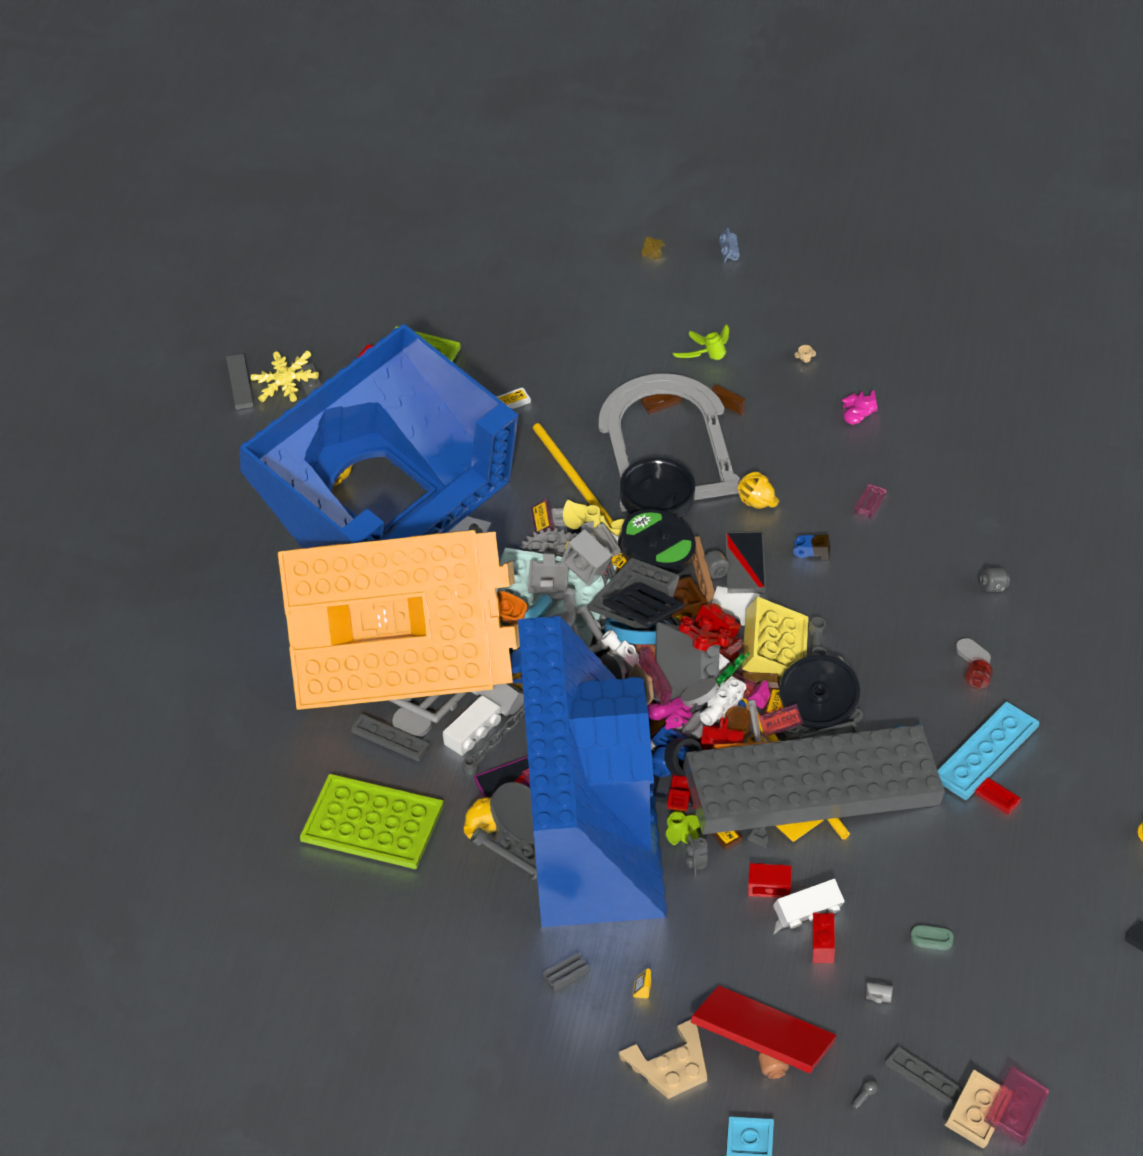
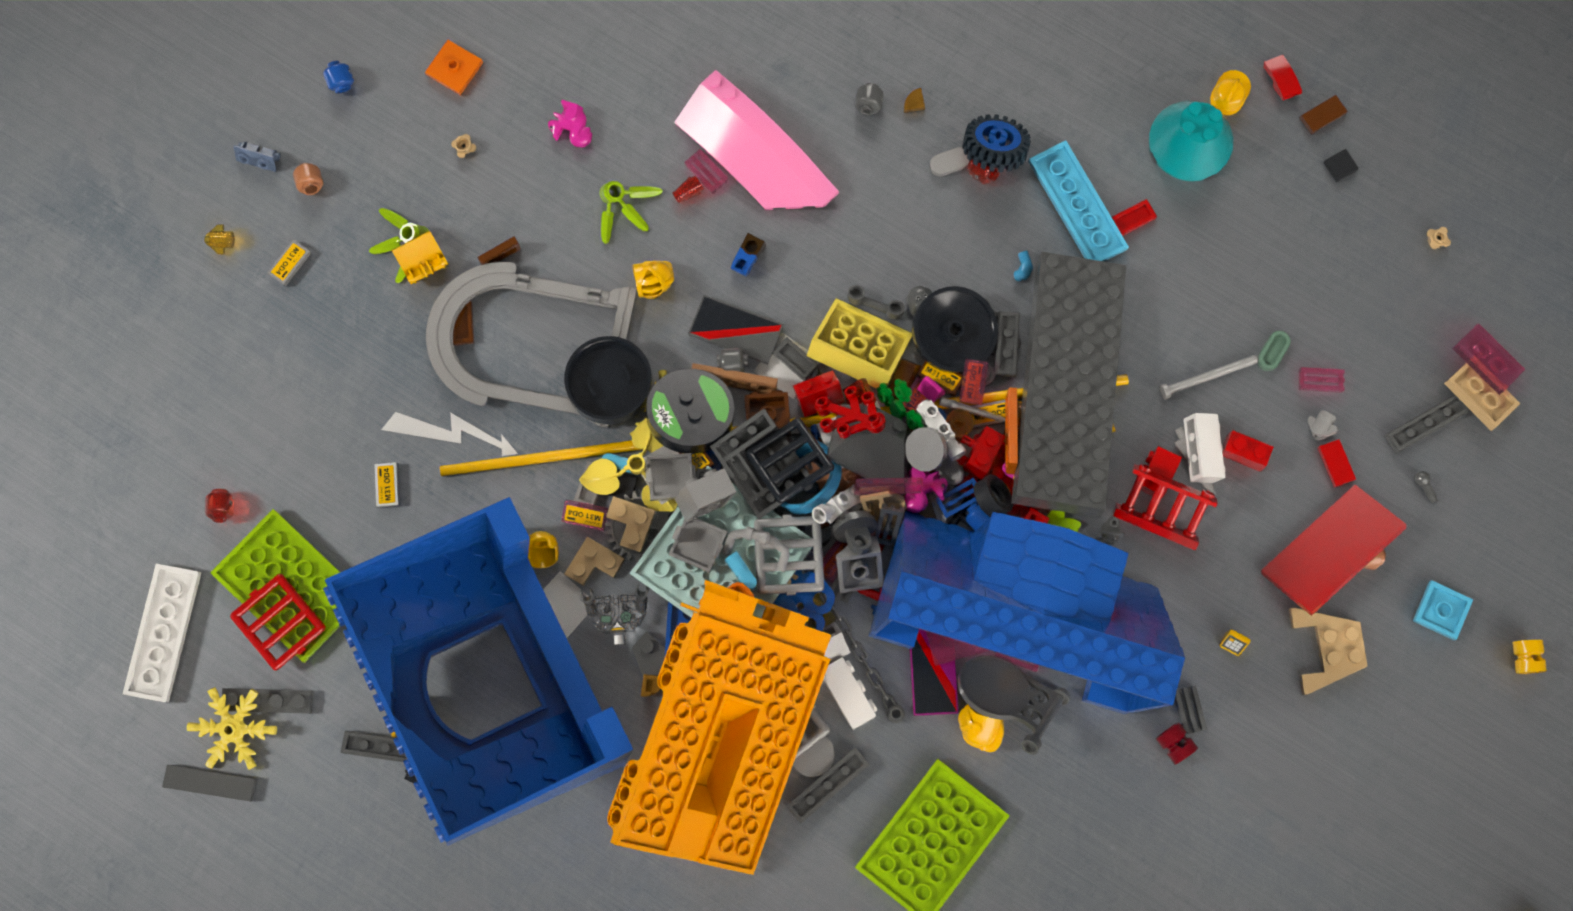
camera: 70 degrees left, 30 degrees up
none -> white plate [123,564,201,703]
none -> clear red head [205,489,235,523]
none -> tile [267,240,311,286]
none -> nougat head [293,163,323,195]
none -> blue head [323,60,354,94]
none -> white sticker [381,412,518,456]
none -> yellow hinge [392,231,449,284]
none -> orange plate [425,40,483,96]
none -> yellow hair [528,531,559,568]
none -> tan plate [564,537,625,586]
none -> lime plant [599,181,663,244]
none -> tan plate [606,496,656,553]
none -> clear red cone [672,175,704,203]
none -> bright pink slope [675,70,839,210]
none -> dark grey tile [773,337,819,381]
none -> pearl gold tile [904,88,925,113]
none -> black wheel [962,114,1031,172]
none -> red fence [1113,464,1218,551]
none -> teal cone [1149,101,1233,181]
none -> dark red wheel [1156,722,1198,765]
none -> light grey bar [1159,355,1259,400]
none -> clear pink tile [1299,367,1345,393]
none -> red tile [1317,439,1356,488]
none -> tan plate [1427,227,1451,249]

